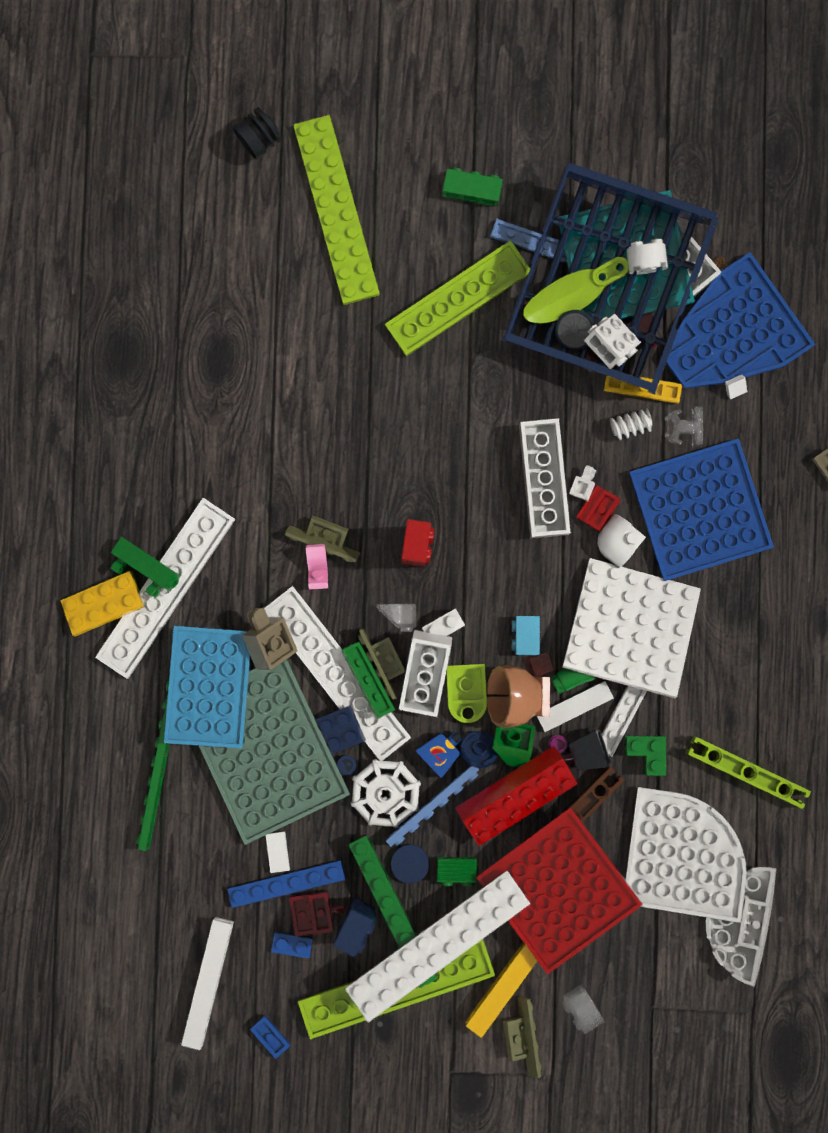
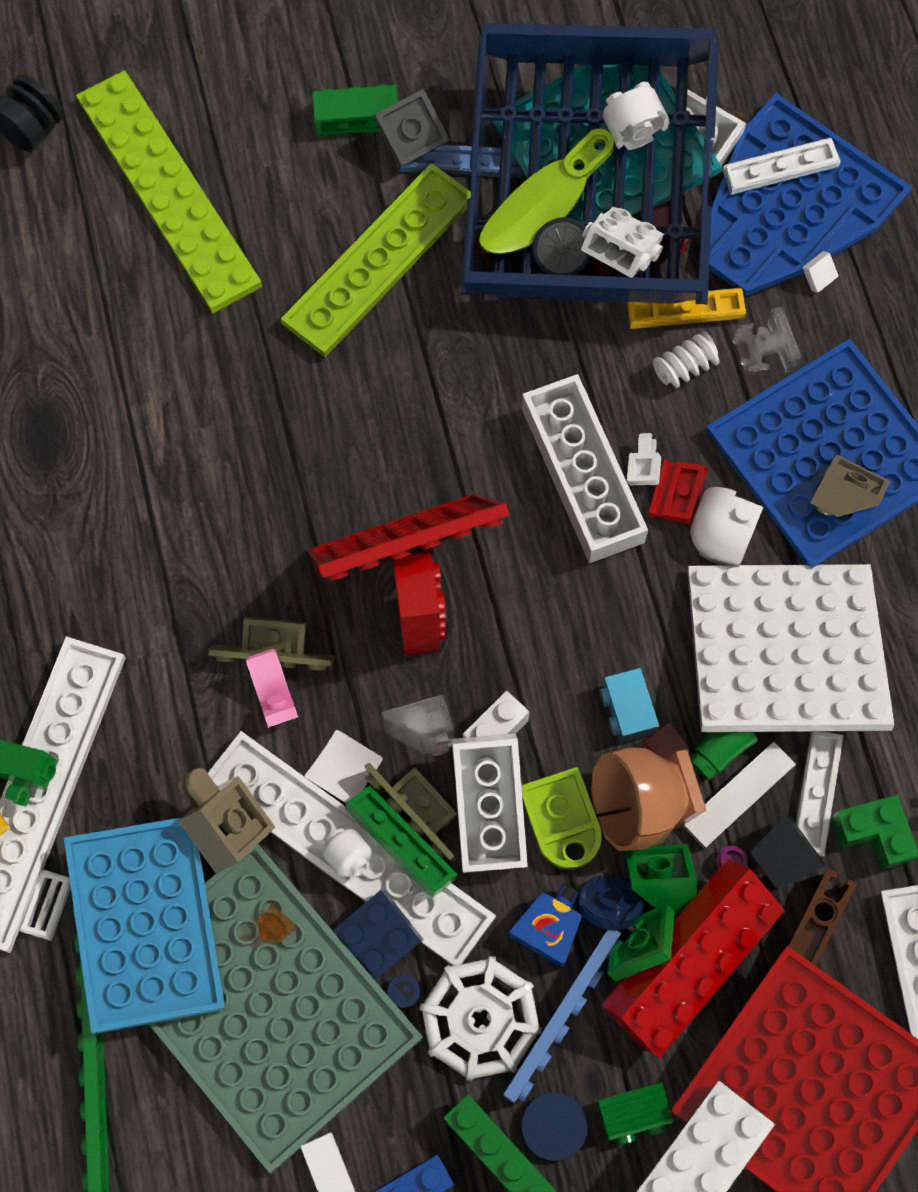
camera: 15 degrees left, 15 degrees down
none -> white tile [19,869,71,941]
none -> clear orange plate [257,905,297,943]
none -> white sticker [305,730,383,803]
none -> red plate [307,493,509,581]
none -> white head [323,828,371,877]
none -> dark grey plate [373,89,450,168]
none -> green plate [608,904,675,982]
none -> white tile [722,138,840,195]
none -> dark tan slope [810,454,891,517]

